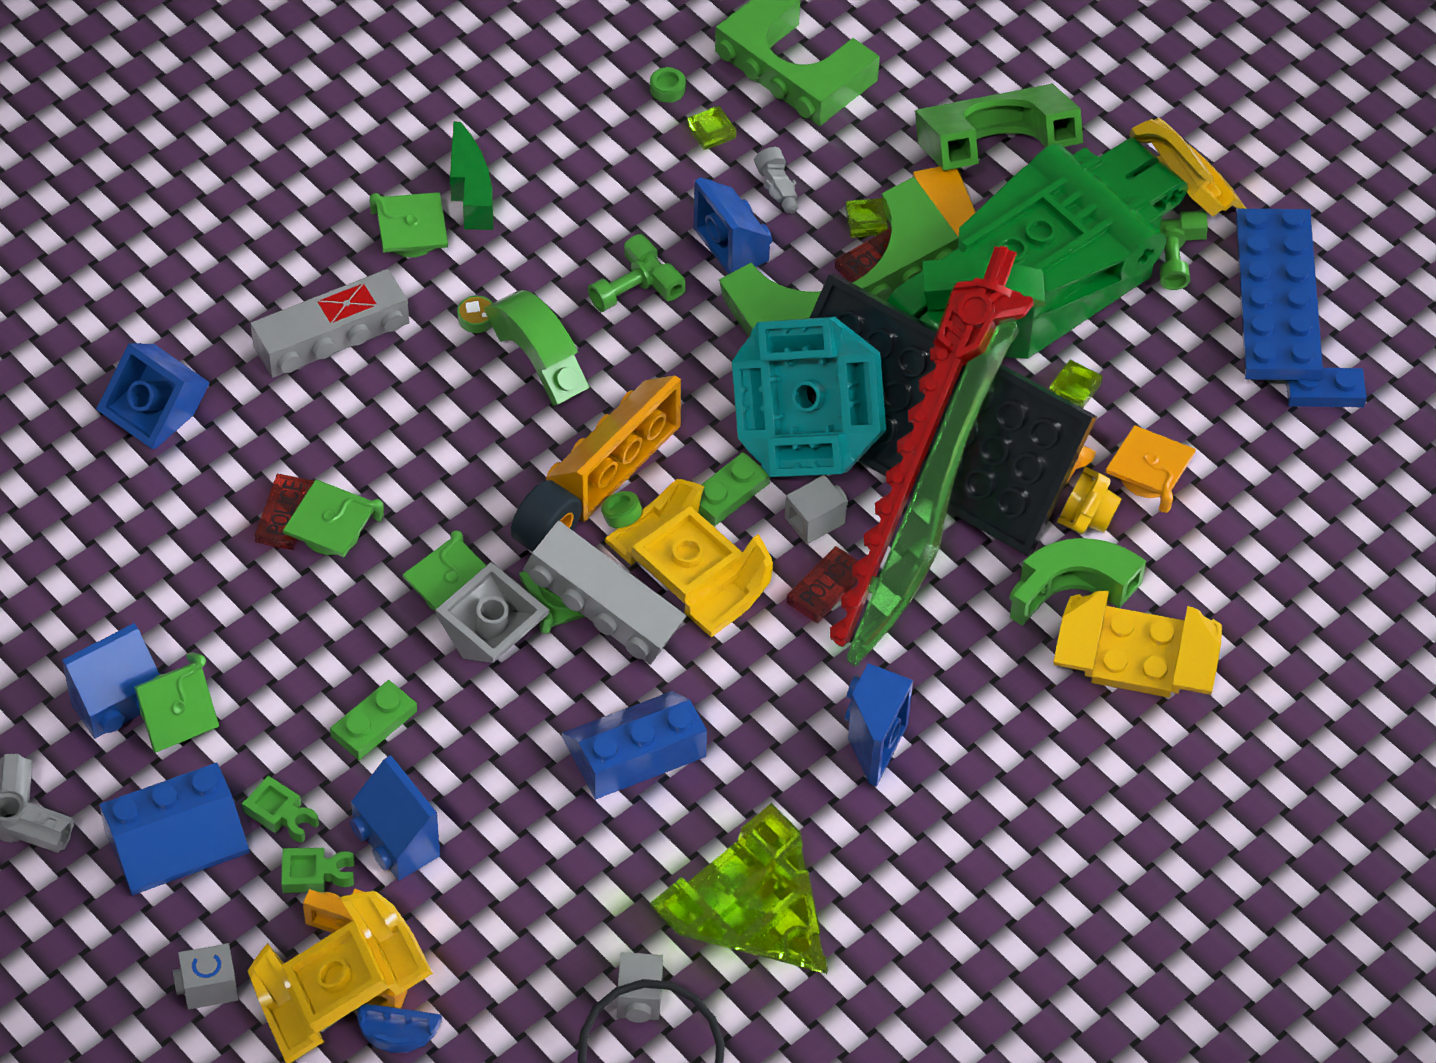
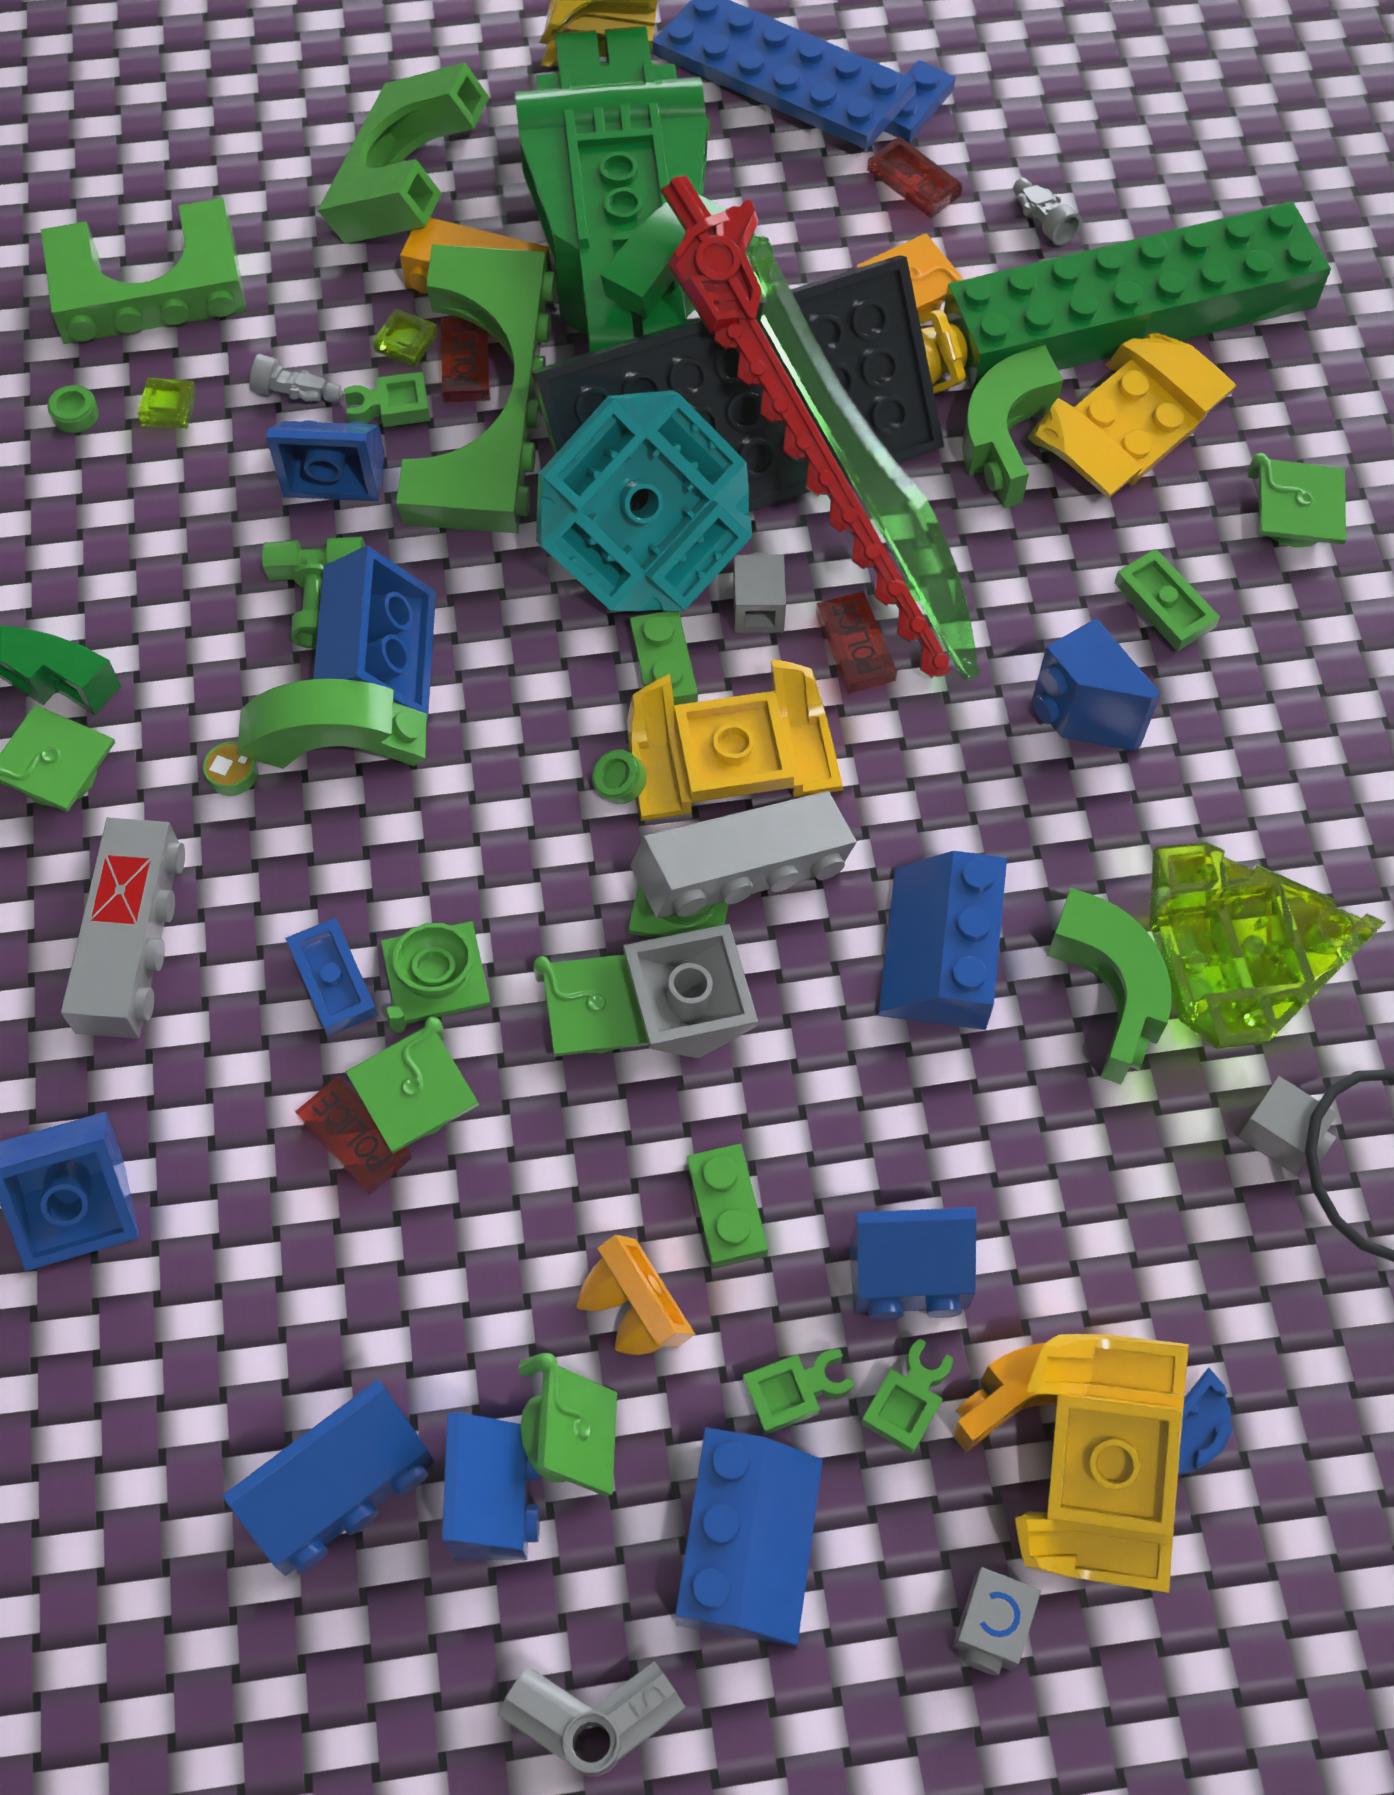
camera: 55 degrees left, 10 degrees up
black wheel [511,480,582,552] -> none
light orange slope [546,375,681,523] -> none
none -> blue slope [222,1379,434,1576]
none -> blue plate [285,917,378,1037]
none -> blue slope [313,545,436,719]
none -> bright green plate [344,371,430,427]
none -> bright green hat [381,921,491,1033]
none -> light orange tile [576,1235,696,1355]
none -> clear red tile [867,136,963,218]
none -> green brick [944,201,1331,391]
none -> light grey piece [1013,178,1082,246]
none -> bright green arch [1047,888,1172,1084]
none -> bright green plate [1114,548,1220,652]
none -> bright green hat [1247,452,1346,548]

